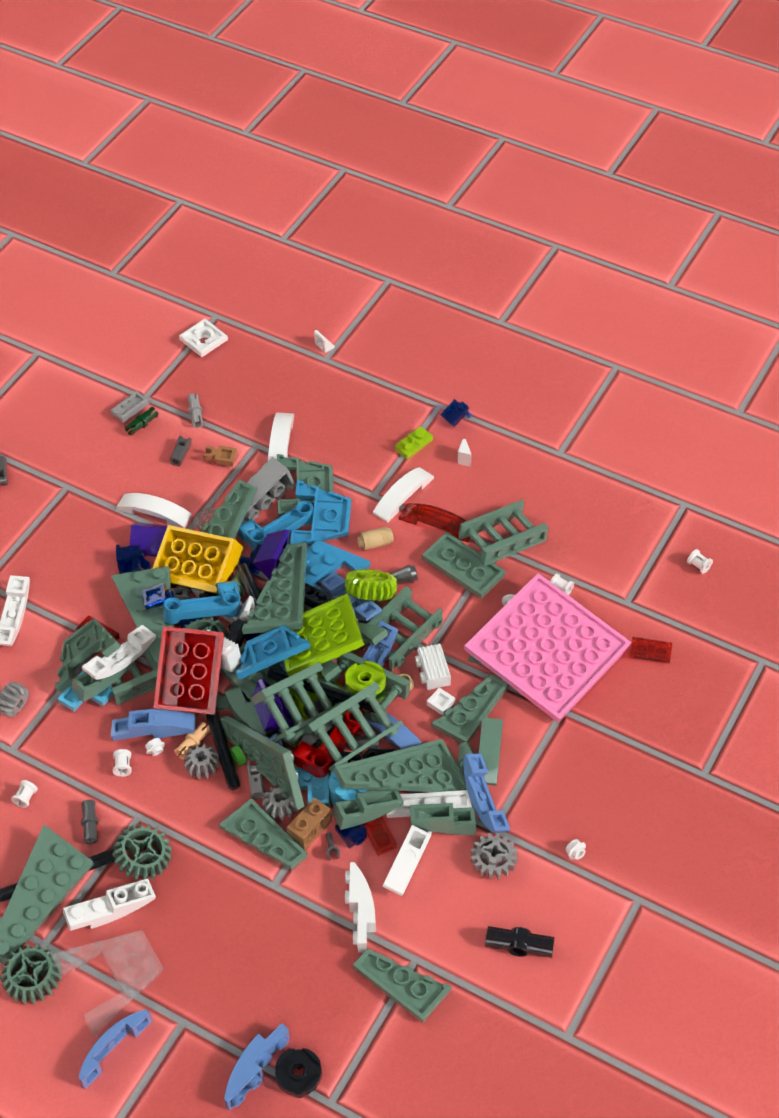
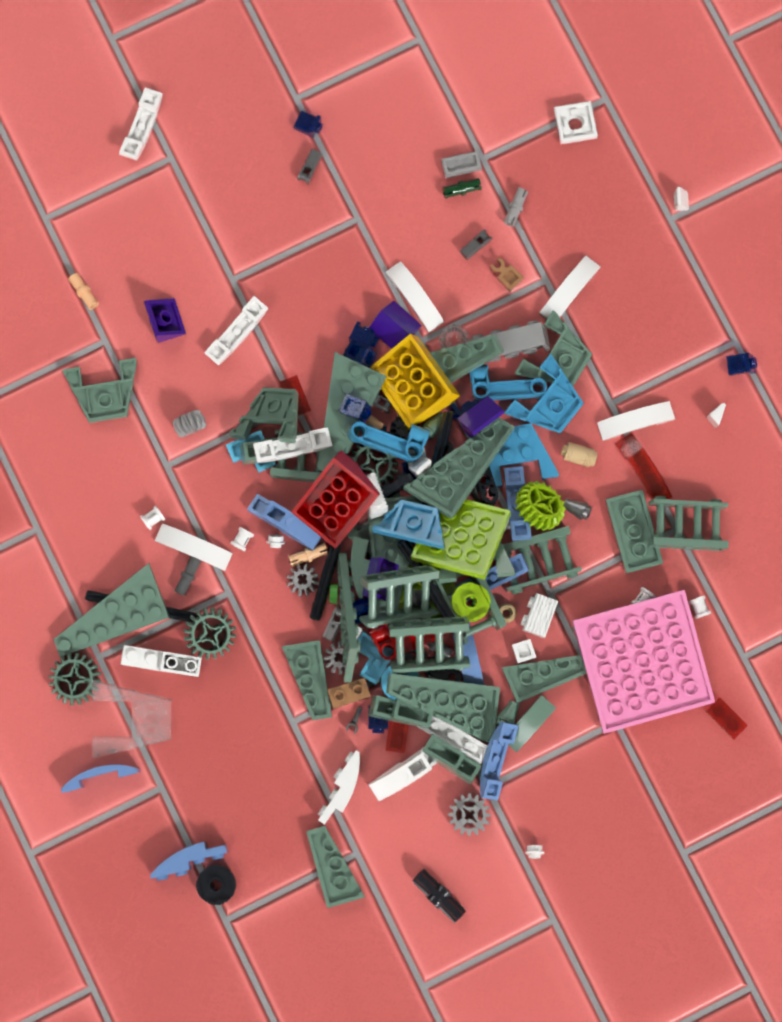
camera: 30 degrees right, 30 degrees up
lime plate [395,426,433,459] -> none
none -> white slope [155,523,233,571]

